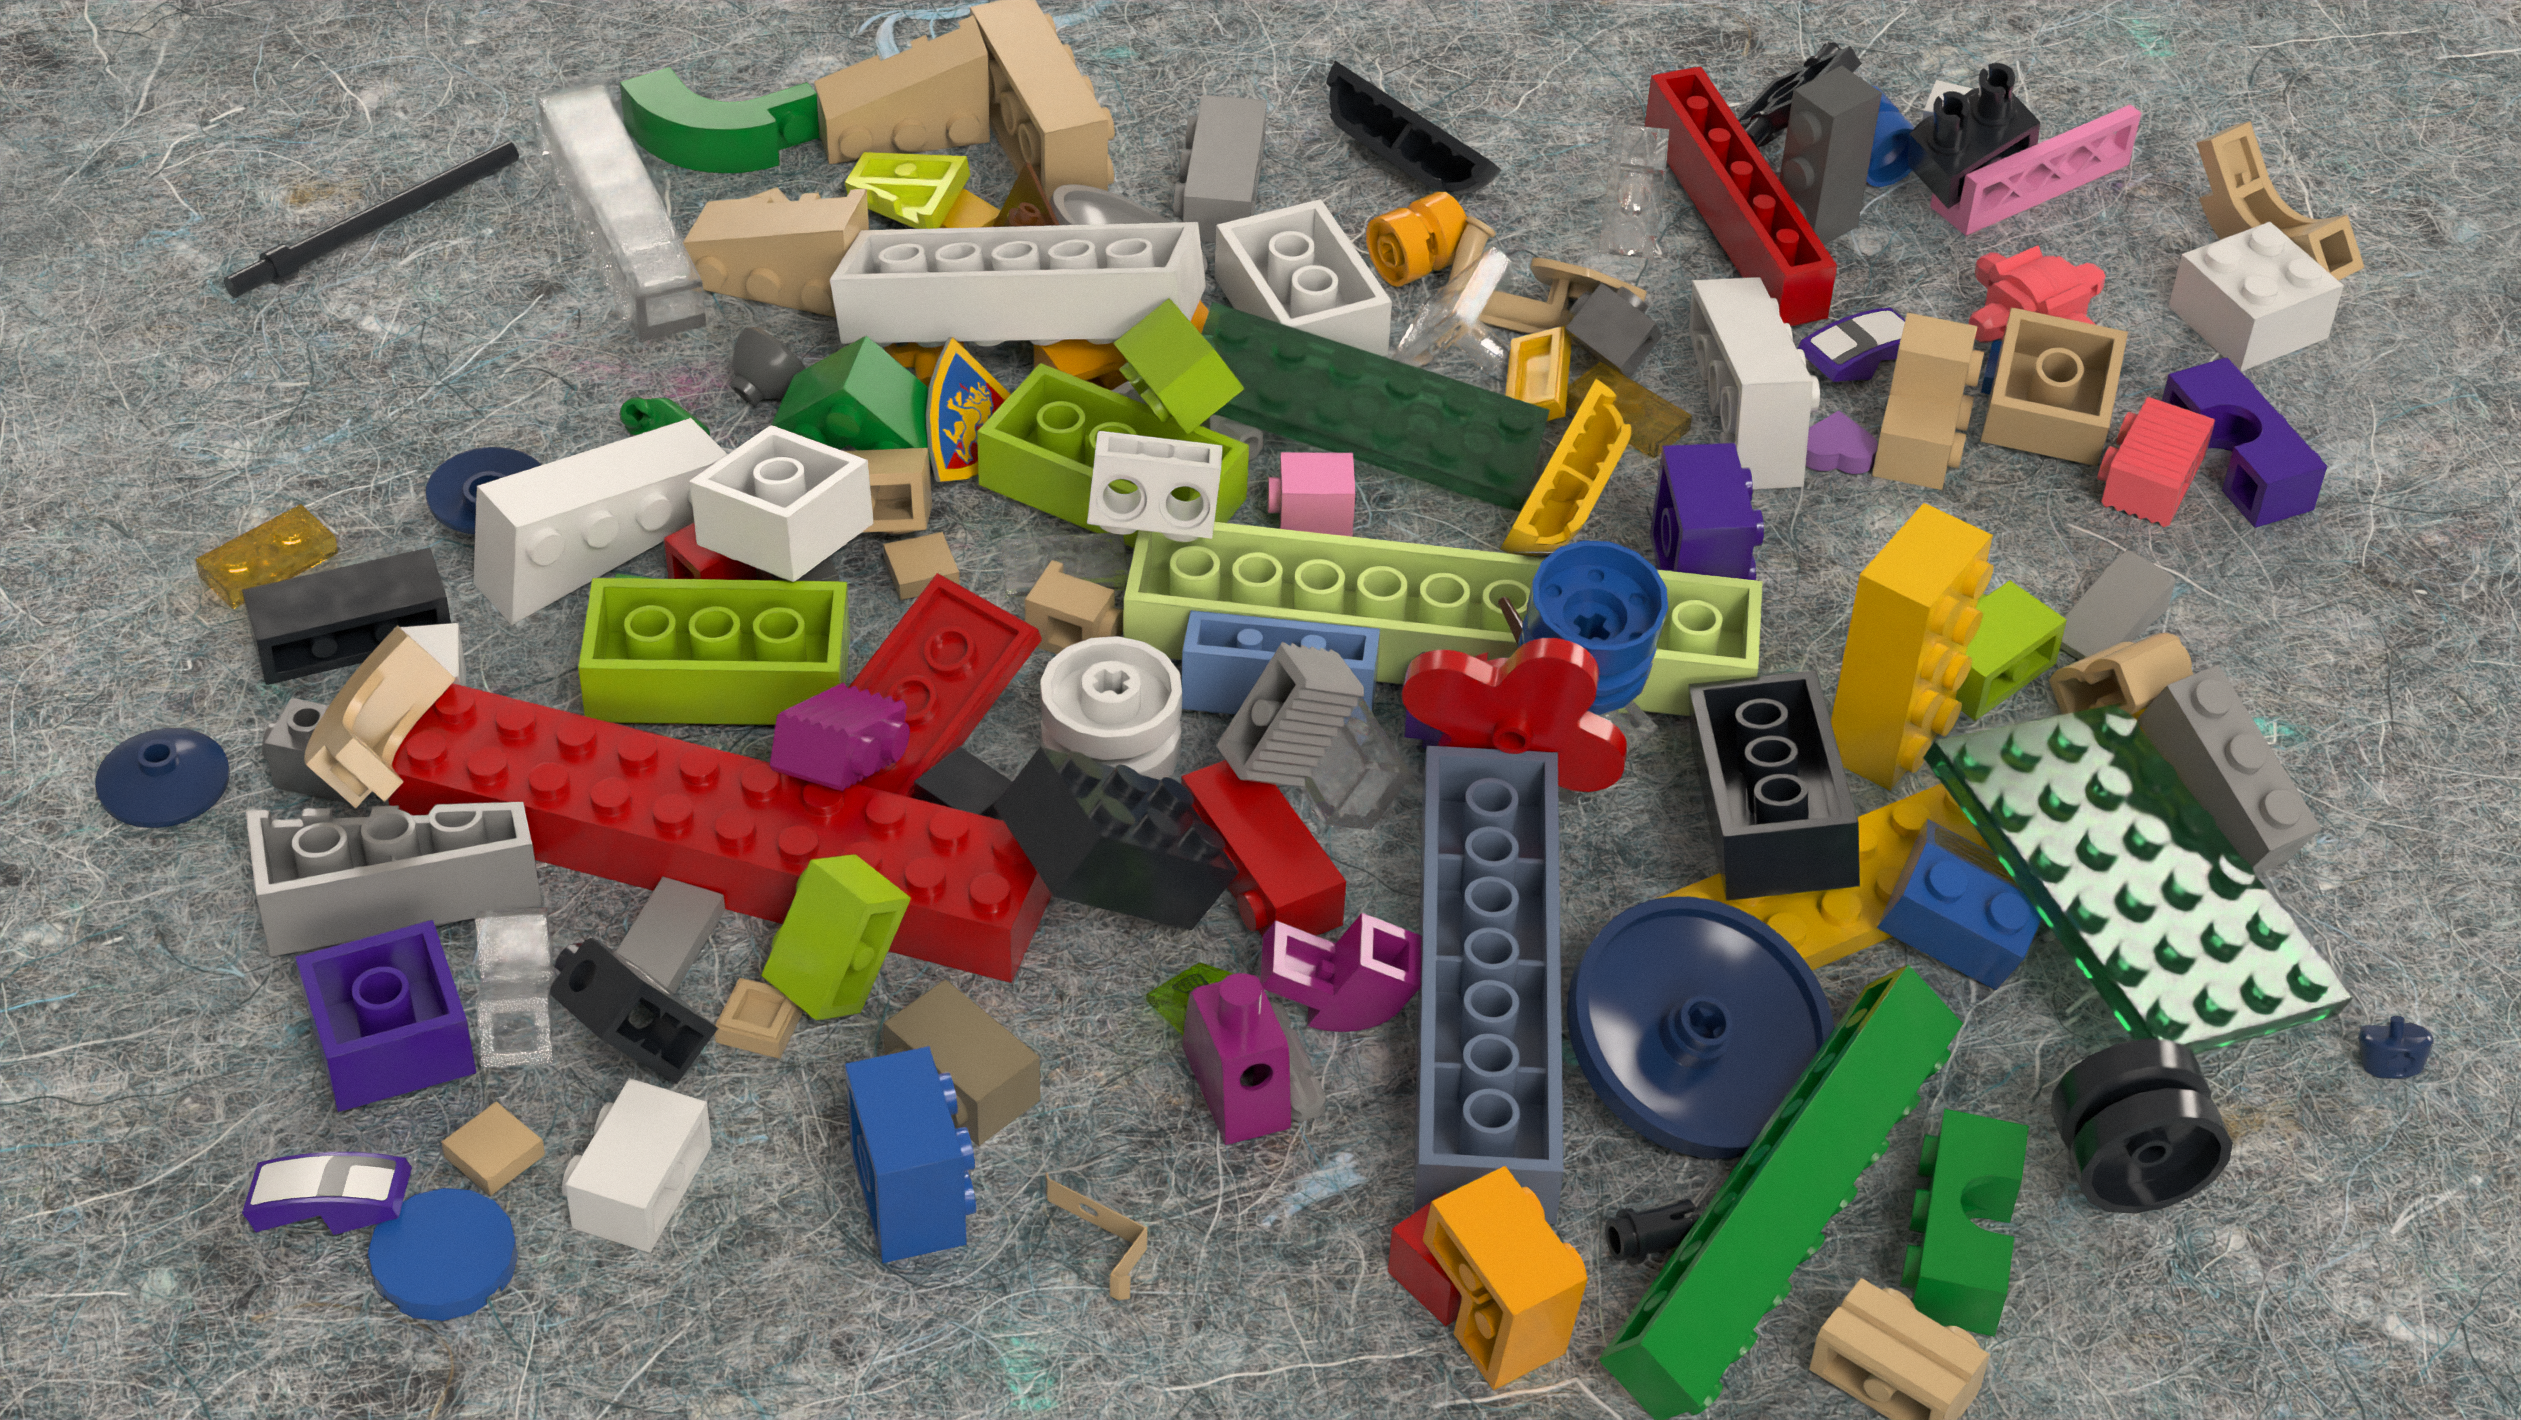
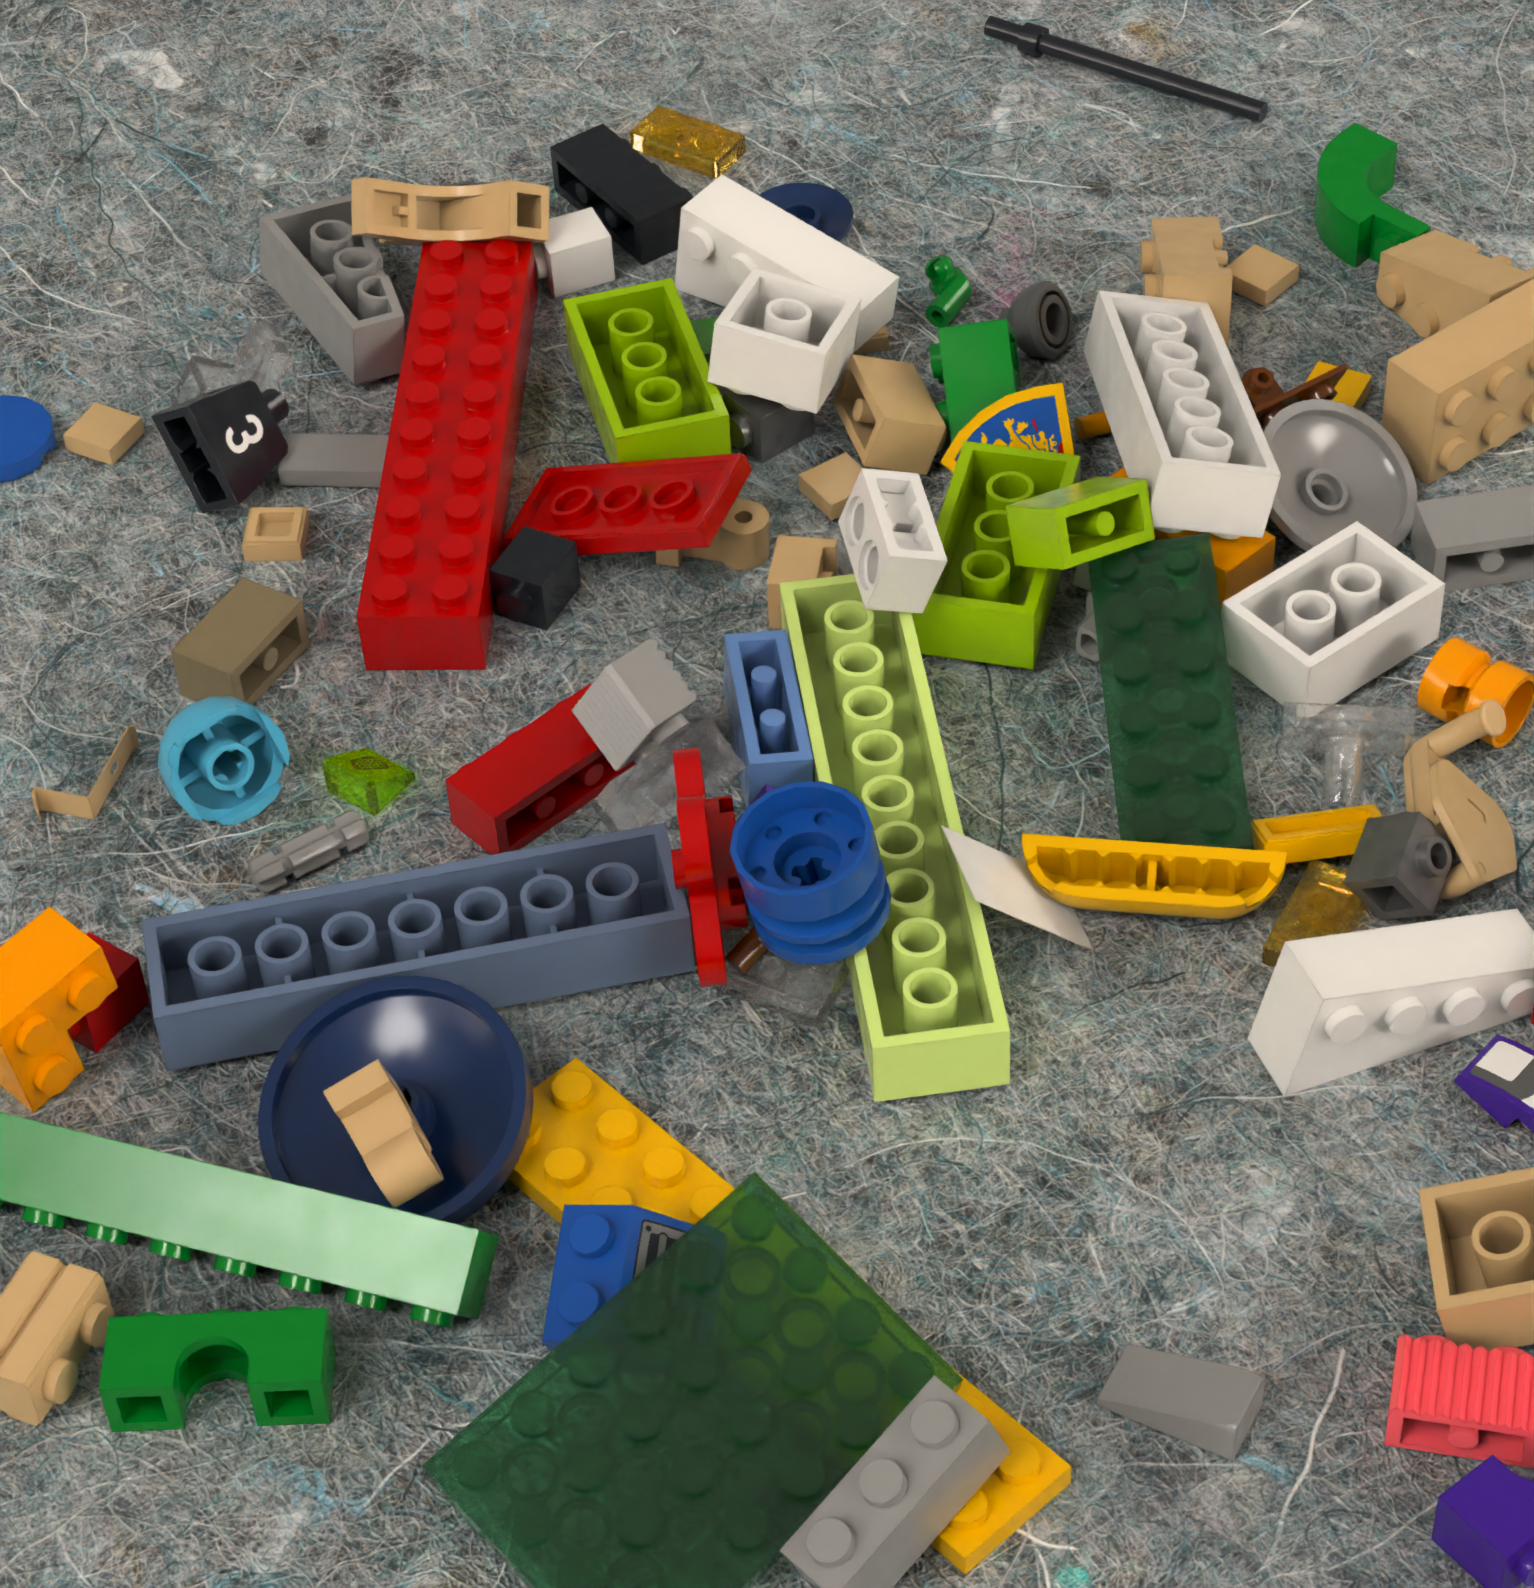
camera: 80 degrees right, 0 degrees up
dark blue dish [95,728,230,828] -> none
slope [242,1152,412,1235] -> none
dark purple brick [295,920,476,1112] -> none
clear brick [533,84,706,342] -> none
white brick [562,1078,712,1253] -> none
lime brick [761,854,911,1021] -> none
magenta brick [770,682,910,791] -> none
neon yellow wing [845,152,971,229] -> none
blue brick [845,1046,977,1263] -> none
black brick [994,746,1239,930] -> none
white wheel [1040,636,1182,780] -> none
magenta torso [1182,973,1291,1145] -> none
magenta brick [1260,913,1422,1032] -> none
bright pink brick [1267,452,1355,537] -> none
black pin [1605,1199,1700,1265] -> none
dark purple brick [1650,443,1764,580] -> none
black brick [1688,670,1860,901] -> none
medium lavender tile [1805,411,1878,474] -> none
yellow brick [1831,503,1994,791] -> none
tan brick [1872,313,1984,490] -> none
lime brick [1955,580,2067,721] -> none
tan brick [2049,633,2193,727] -> none
black wheel [2050,1038,2233,1214] -> none
none -> medium azure cylinder [158,696,290,825]
none -> tan leg [323,1059,444,1208]

